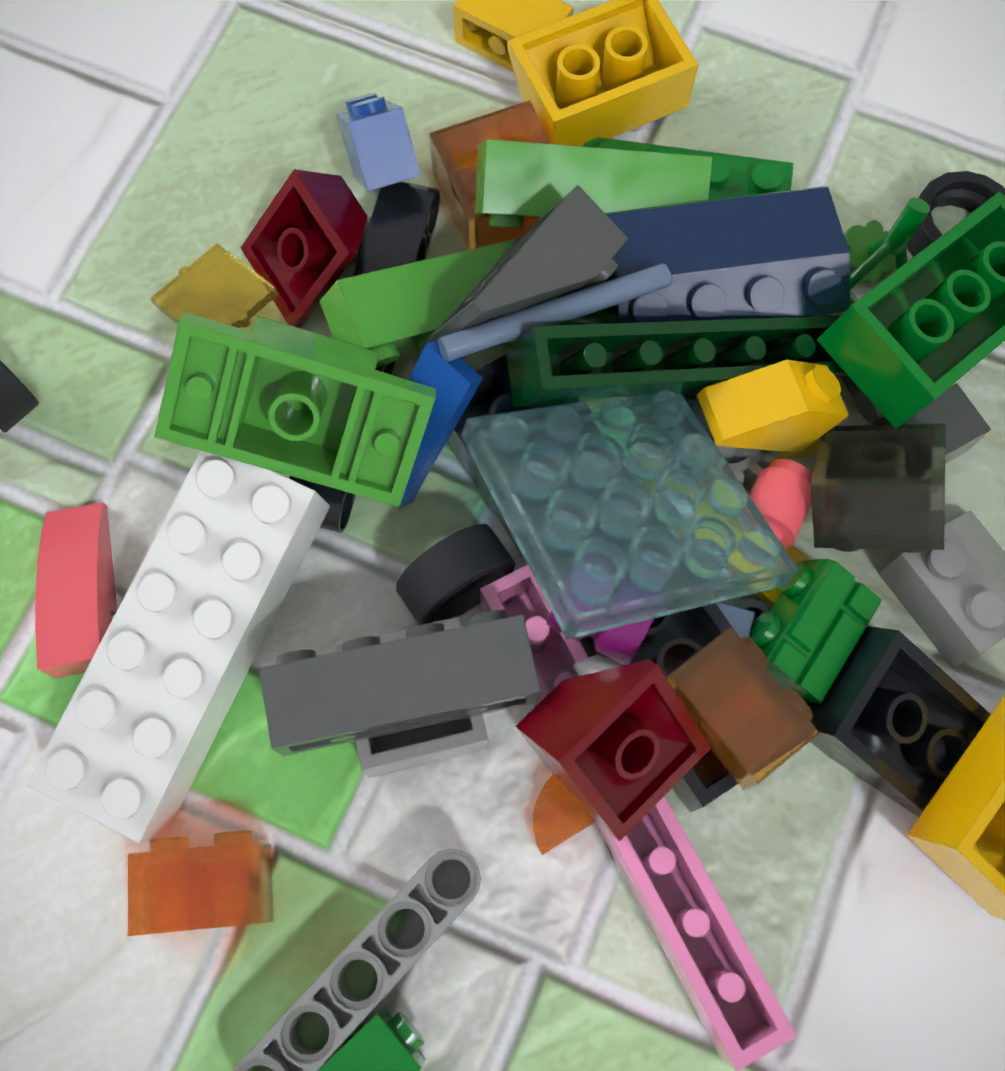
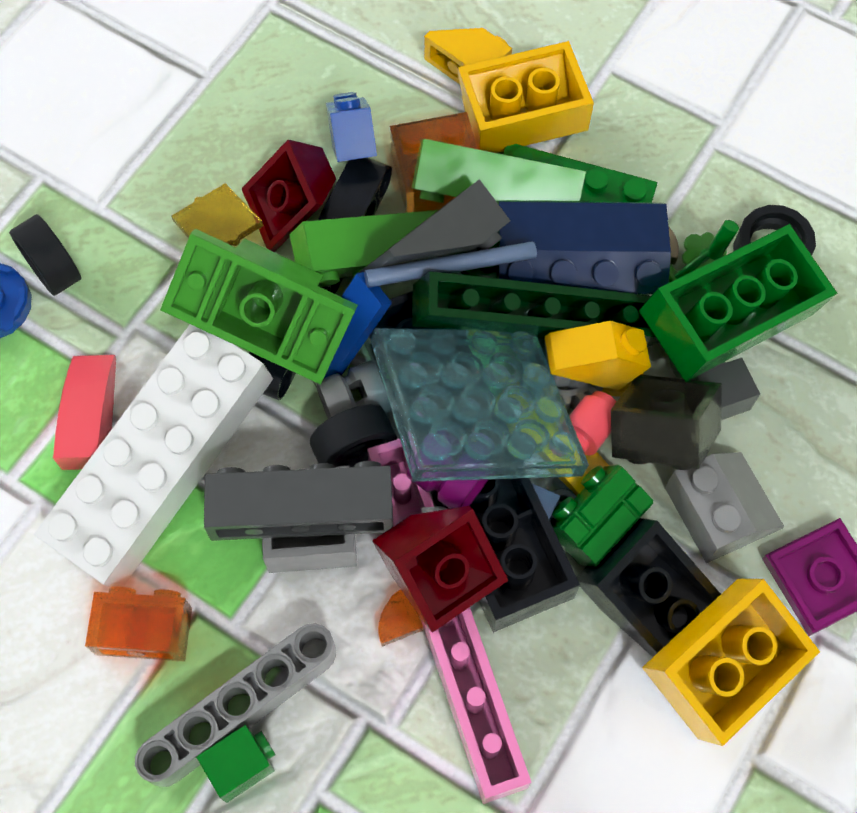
camera: 10 degrees right, 5 degrees down
clear orange brick [666,627,820,790] -> none
none -> light grey wheel [315,360,391,419]

